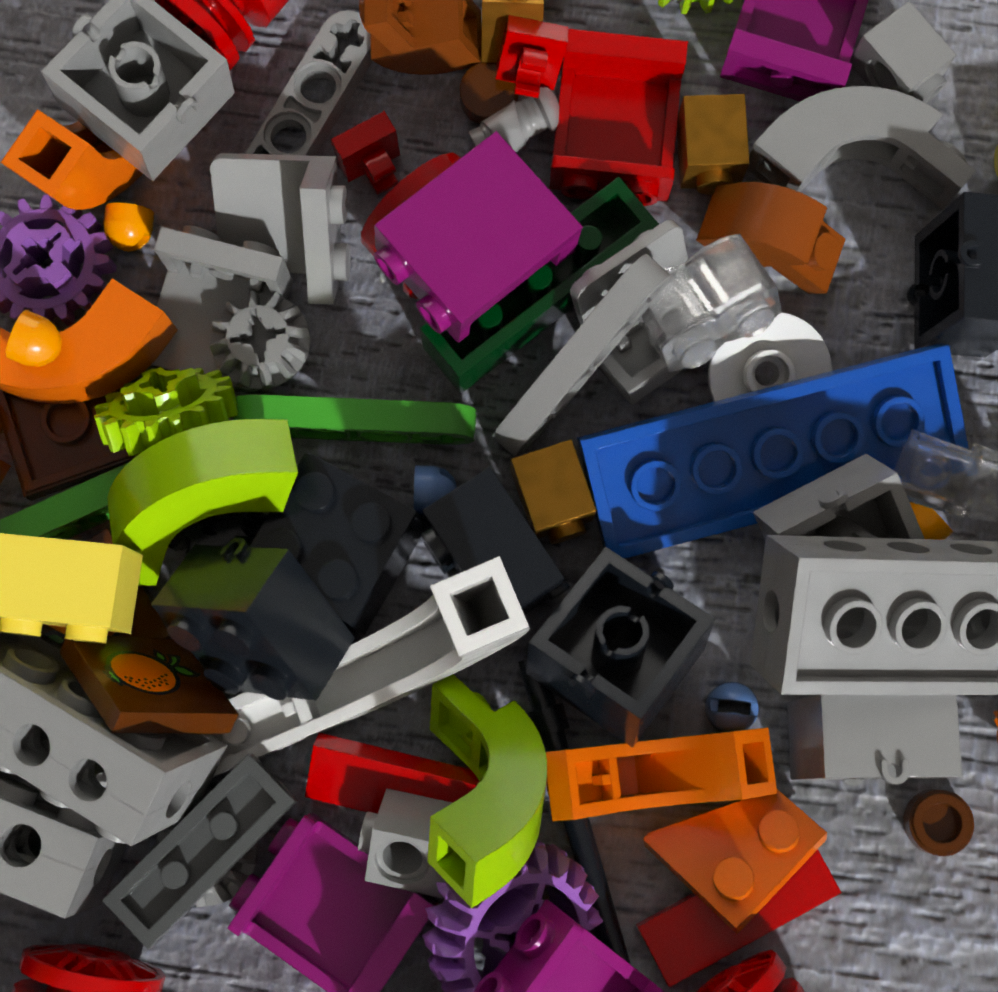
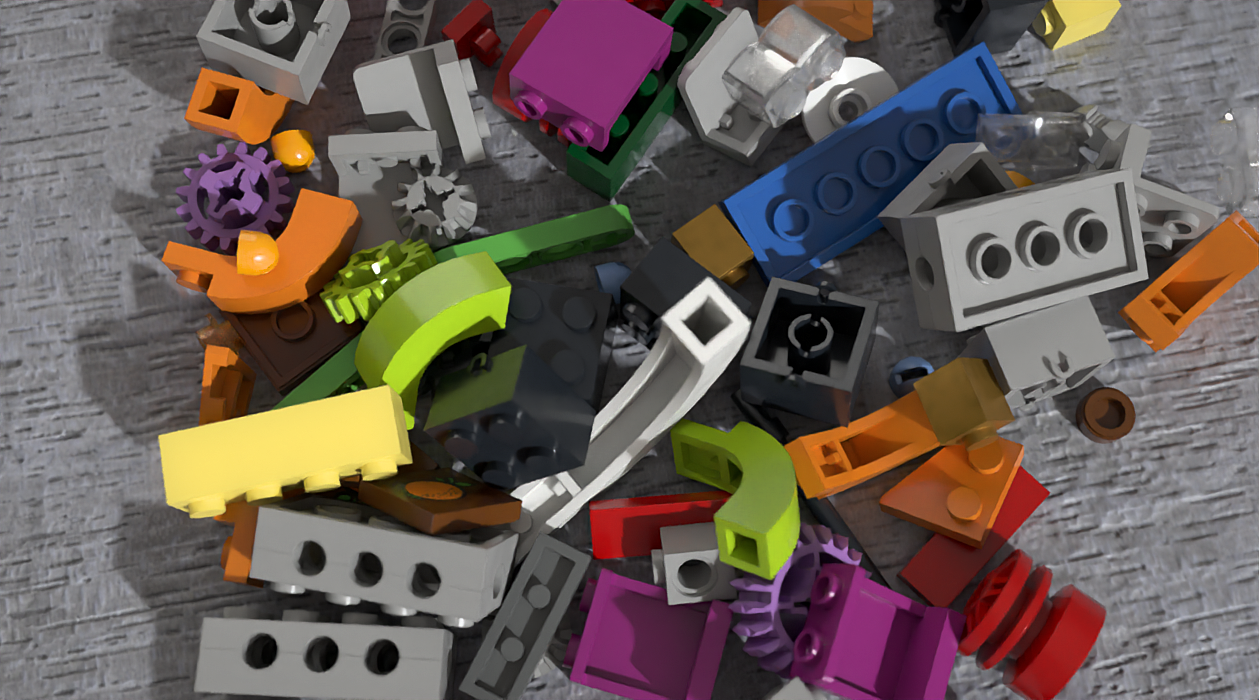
camera: 20 degrees left, 5 degrees down
light grey beam [493,254,672,458] -> none
none -> pearl gold brick [913,357,1015,451]

